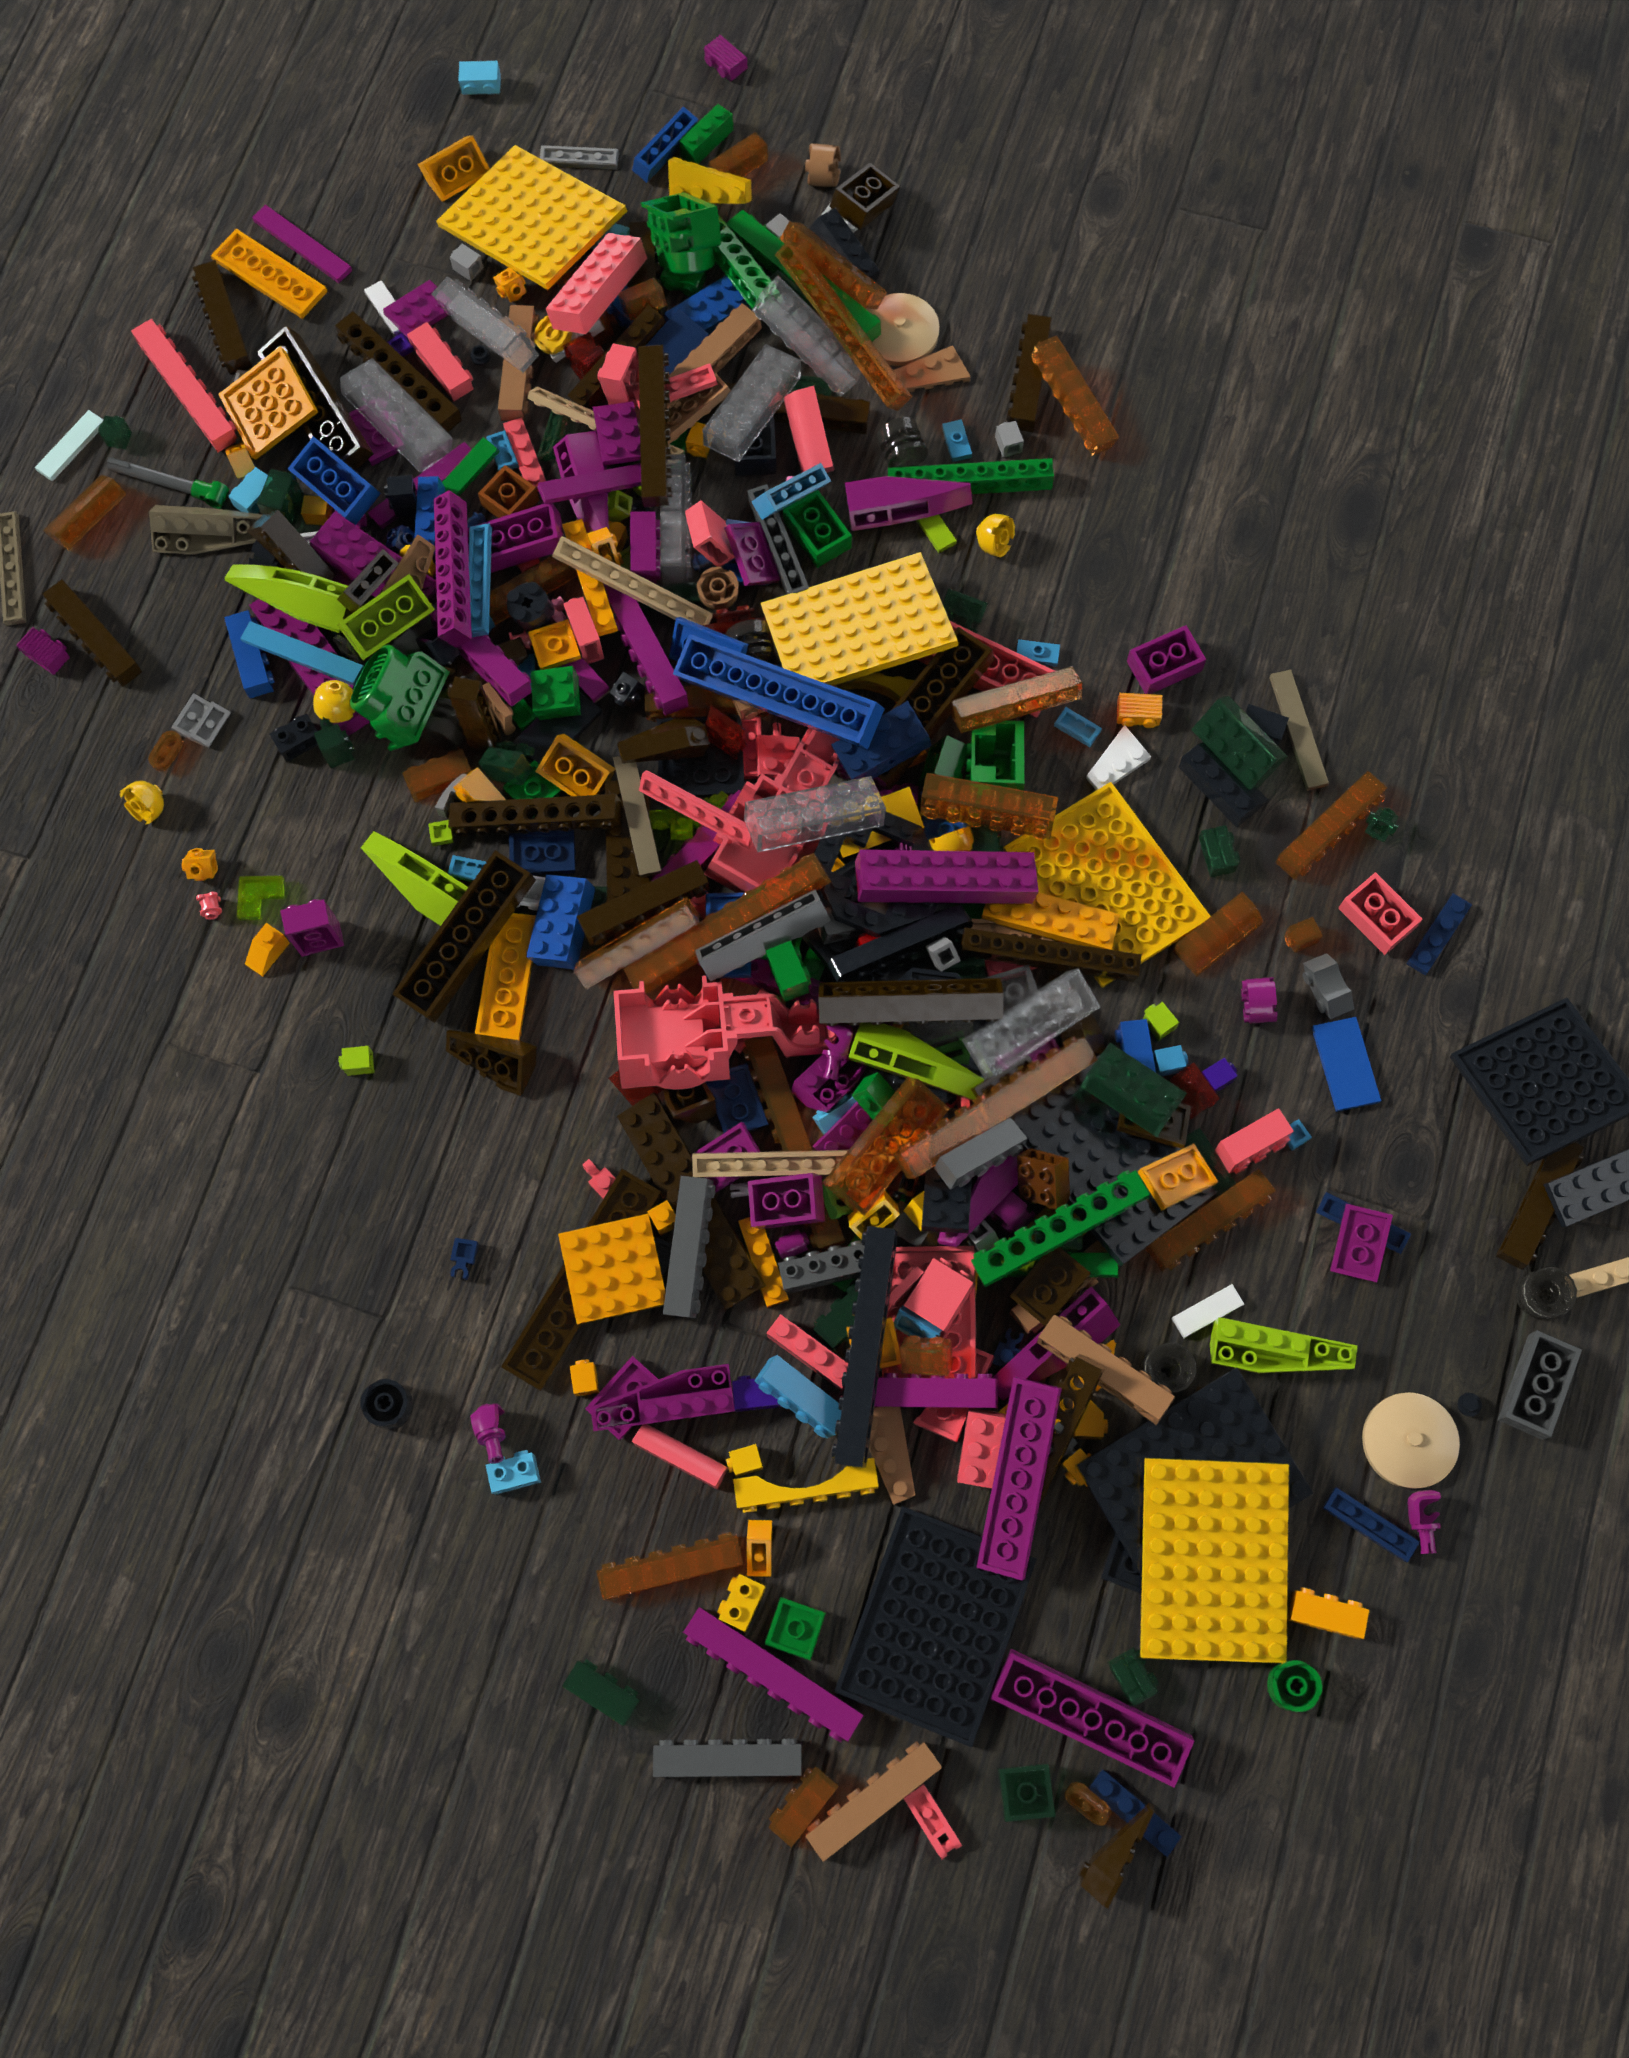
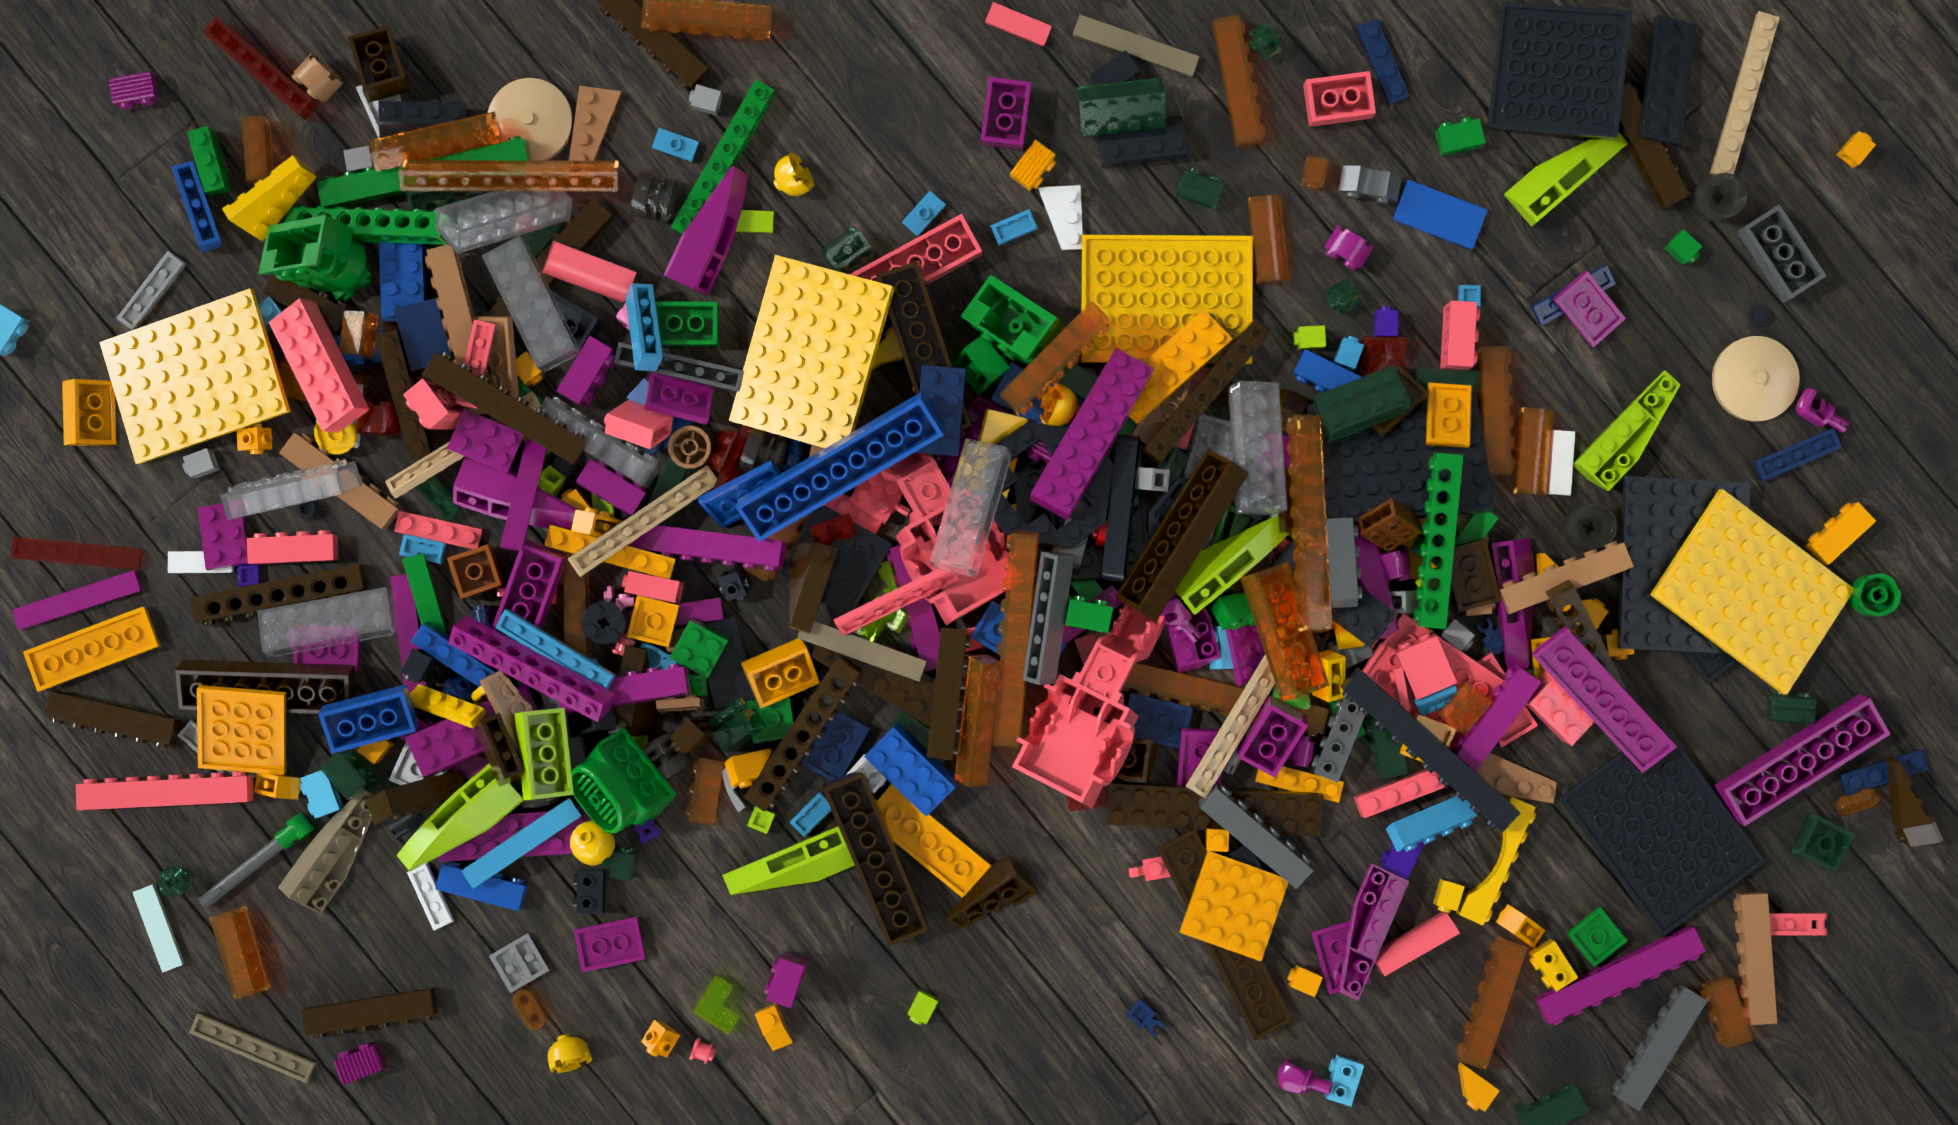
camera: 55 degrees left, 15 degrees up
clear orange brick [952,667,1083,733] -> none
none -> clear red tile [11,537,142,570]
none -> clear red brick [203,16,319,120]
none -> white tile [407,863,455,930]
none -> yellow plate [410,684,486,728]
none -> magenta brick [557,336,616,408]
none -> magenta plate [574,916,646,972]
none -> dark purple plate [634,818,660,843]
none -> coral tile [985,2,1052,47]
none -> clear green brick [1325,277,1362,316]
none -> green brick [1435,117,1485,157]
none -> light grey brick [1438,619,1475,651]
none -> light orange slope [1458,1062,1499,1112]
none -> lime wedge [1504,132,1628,227]
none -> clear orange brick [1512,407,1554,497]
none -> green brick [1664,229,1702,265]

